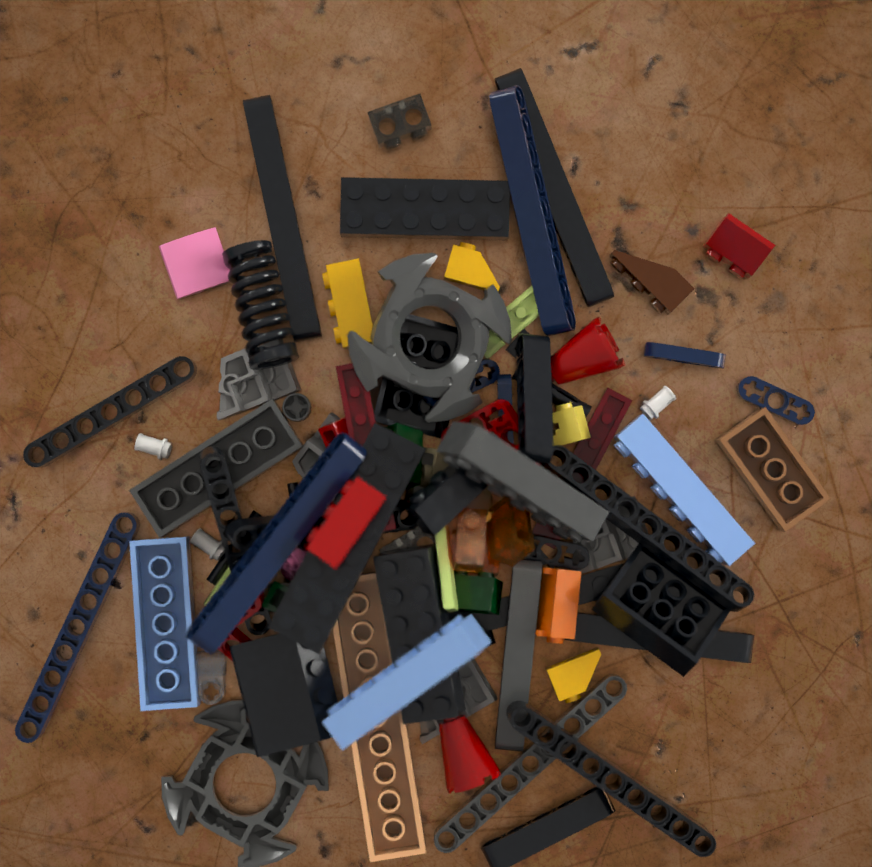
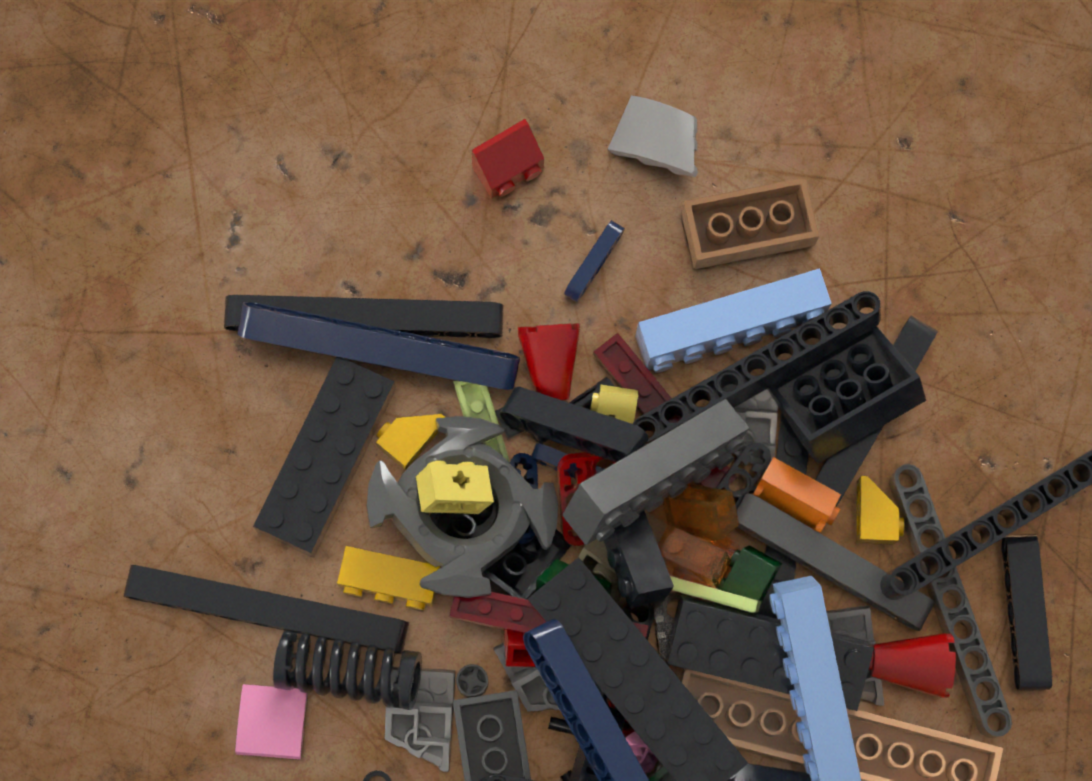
camera: 65 degrees left, 10 degrees down
red brick [306,477,387,570] -> none
clear smoke brick [367,94,432,150] -> none
reddish brown slope [609,250,695,314] -> none
white pin [640,386,677,420] -> none
dark blue beam [737,376,815,425] -> none
none -> light yellow brick [416,461,494,514]
none -> light grey slope [608,95,698,177]

